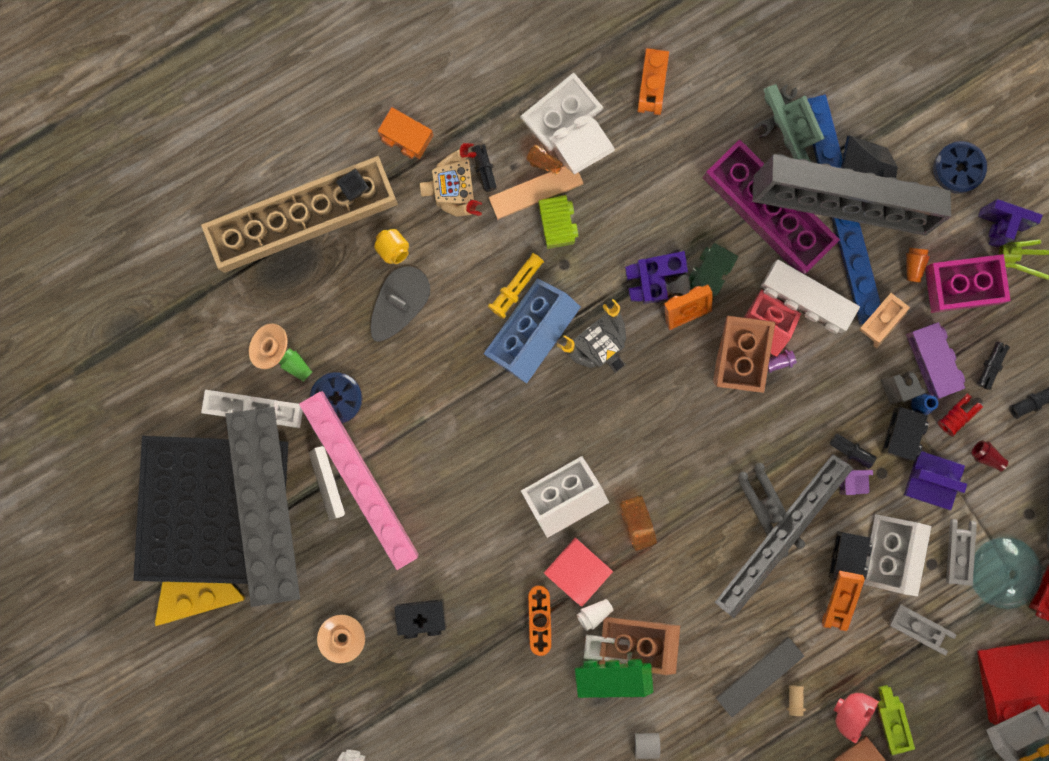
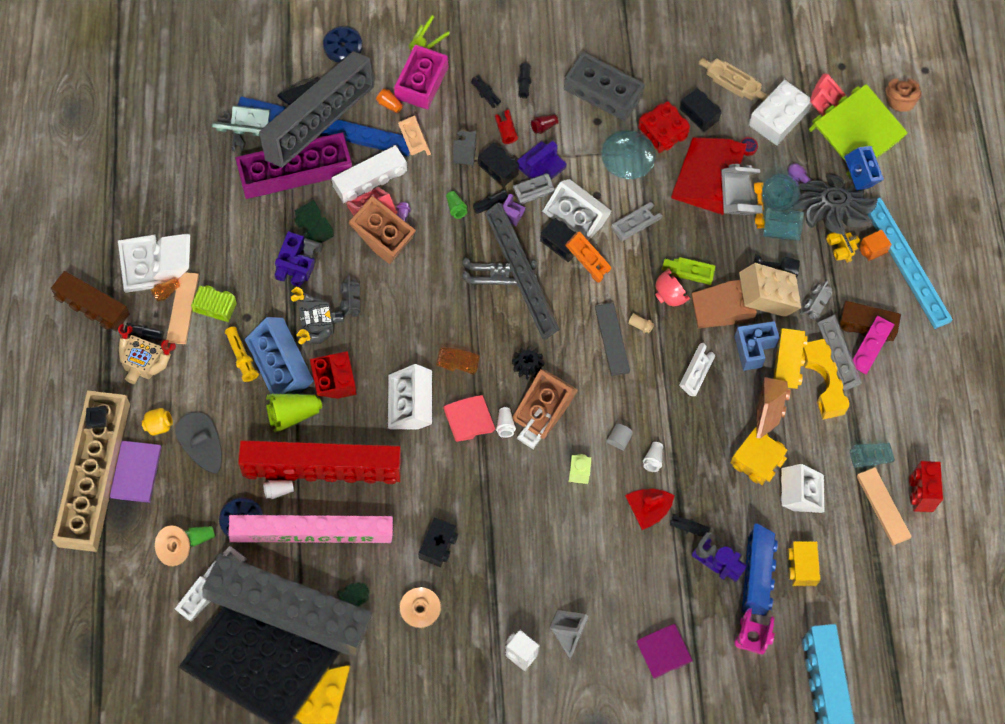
camera: 60 degrees left, 20 degrees down
white tile [309,446,345,520] -> none
orange brick [378,107,434,159] -> none
orange beam [528,585,551,656] -> none
green brick [575,659,654,698] -> none
orange plate [637,48,669,115] -> none
orange plate [664,285,712,330] -> none
medium lavender brick [906,322,965,399] -> none
blue cone [911,393,938,415] -> none
light grey hinge [946,519,977,586] -> none
dark purple bracket [978,199,1043,247] -> none
none -> reddish brown brick [51,271,130,332]
none -> medium lavender tile [110,441,162,503]
none -> red brick [238,441,402,484]
none -> white cone [263,480,294,500]
none -> lime cone [266,393,322,432]
none -> red slope [310,351,357,399]
none -> clear green brick [336,582,370,607]
none -> dark grey hinge [340,276,360,318]
none -> bright green cone [446,191,467,219]
none -> black gear [512,346,545,380]
none -> light grey hinge [513,173,555,205]
none -> yellowish green brick [569,454,591,484]

